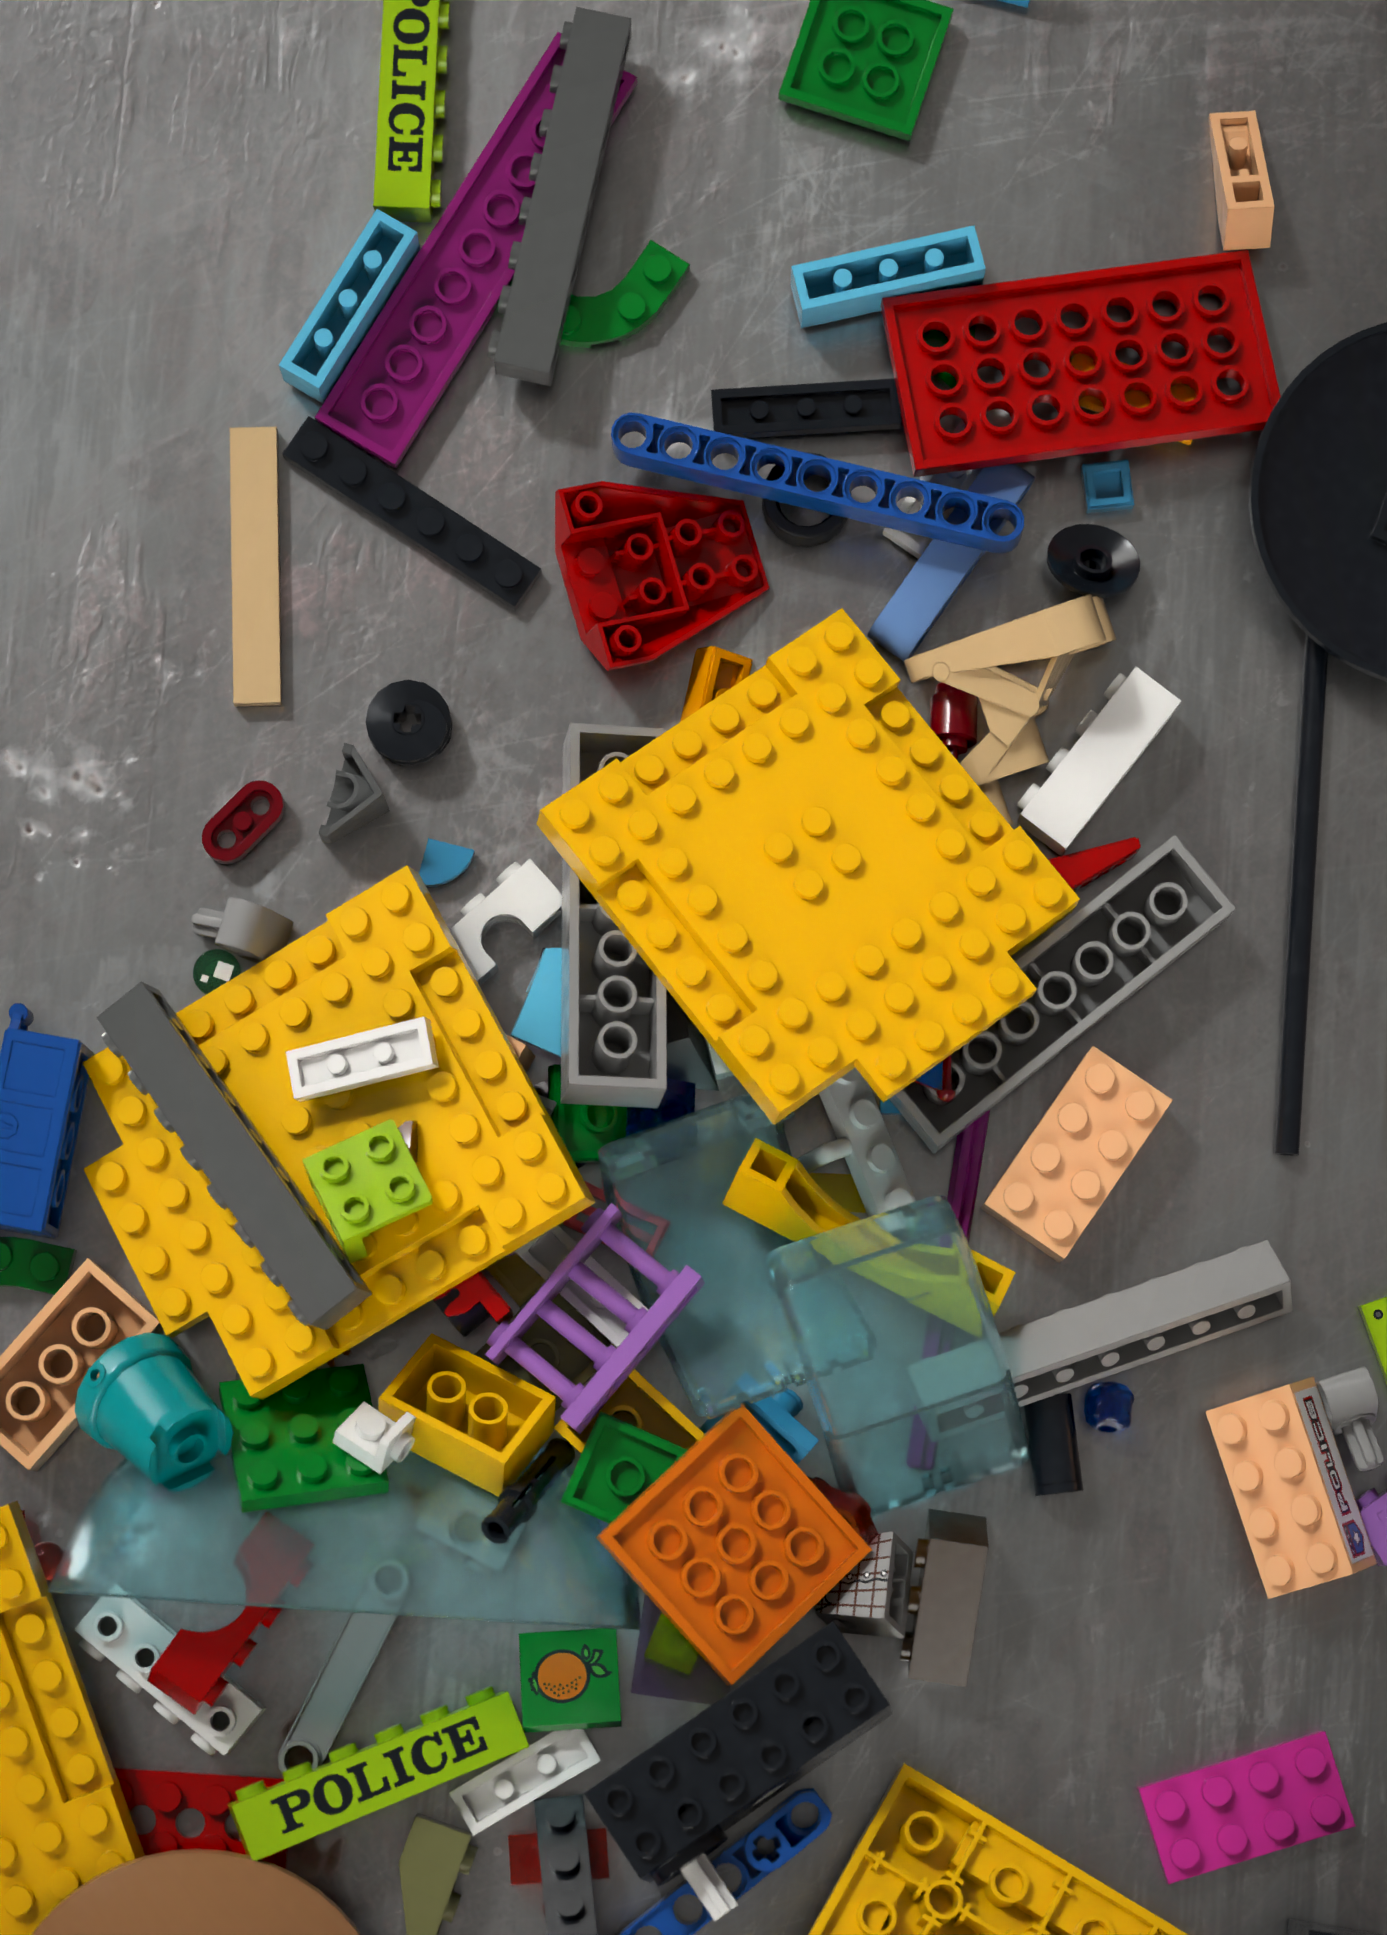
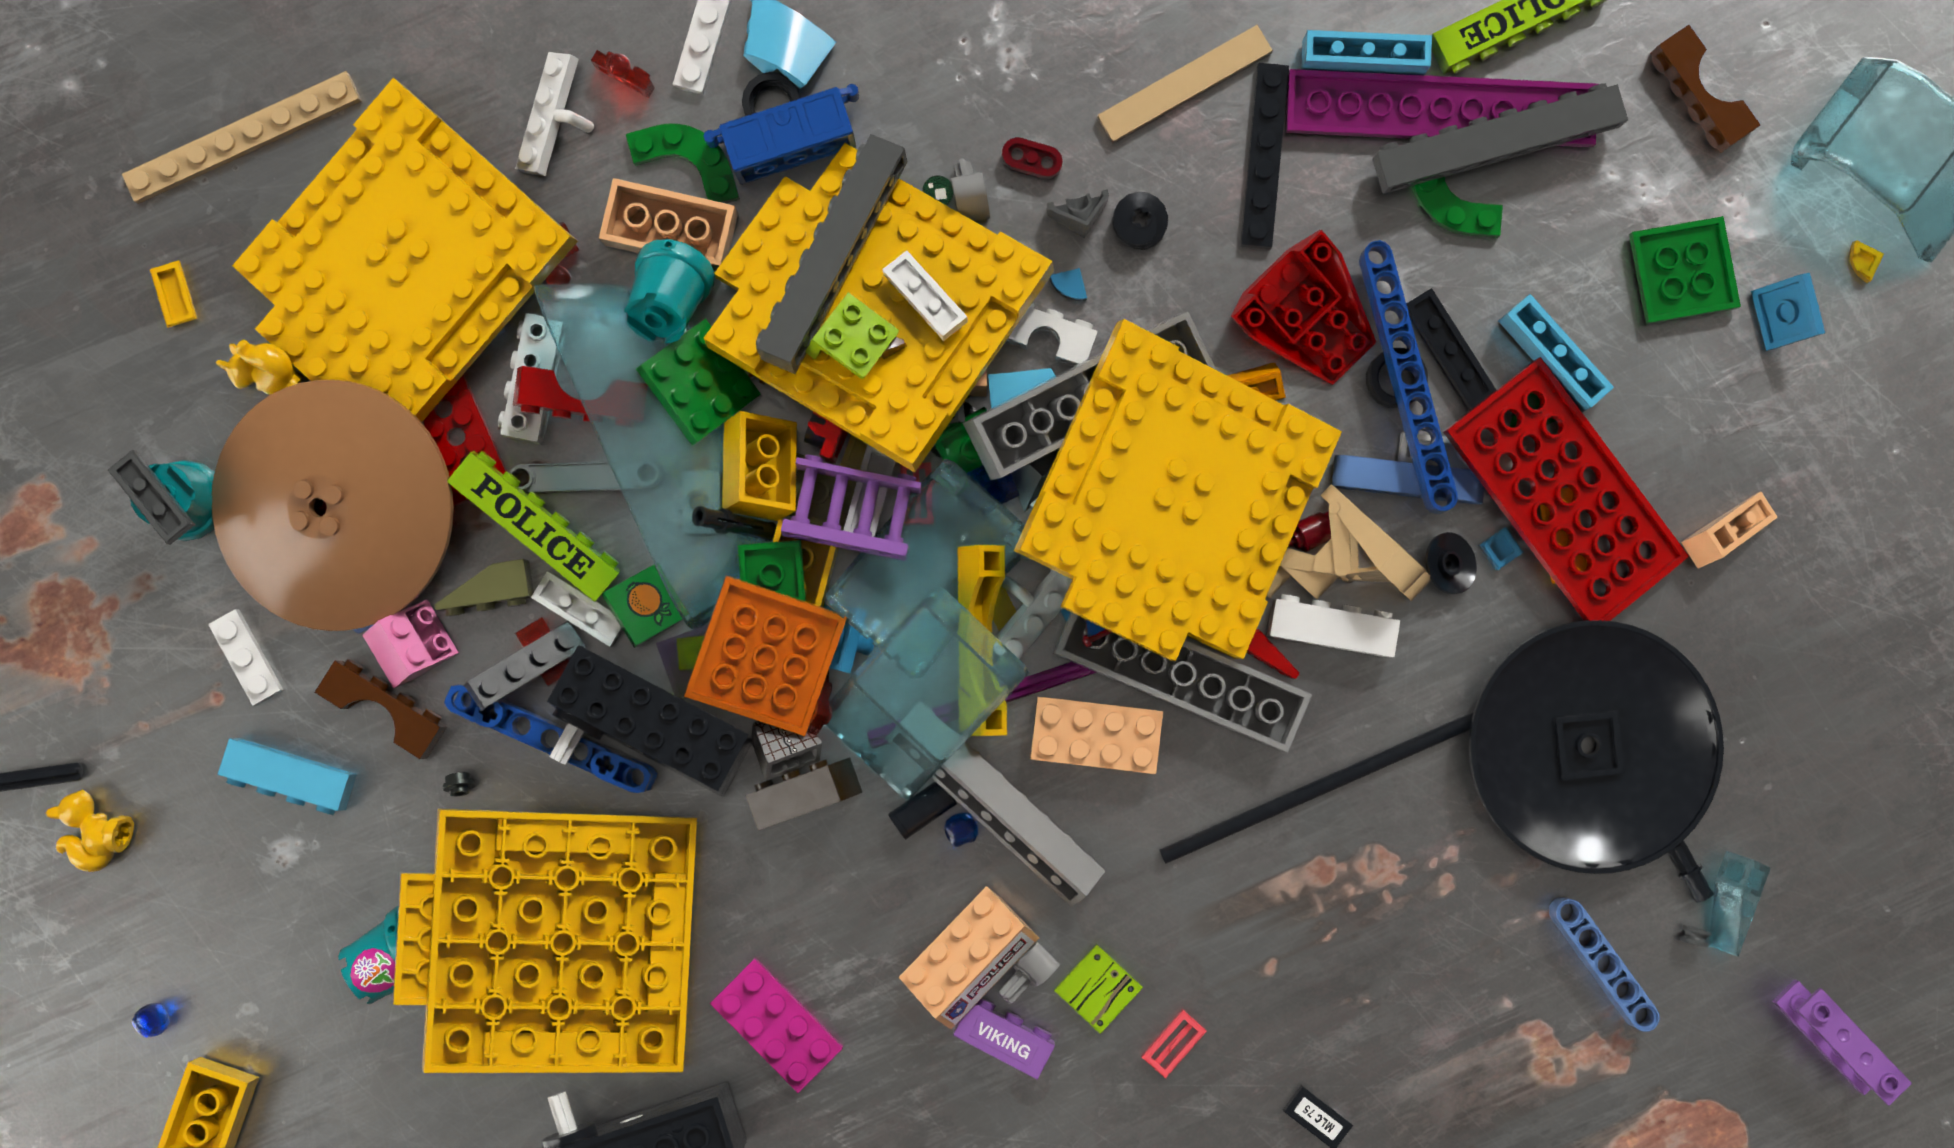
camera: 65 degrees right, 5 degrees up
white bracket [333,1402,416,1474] -> none

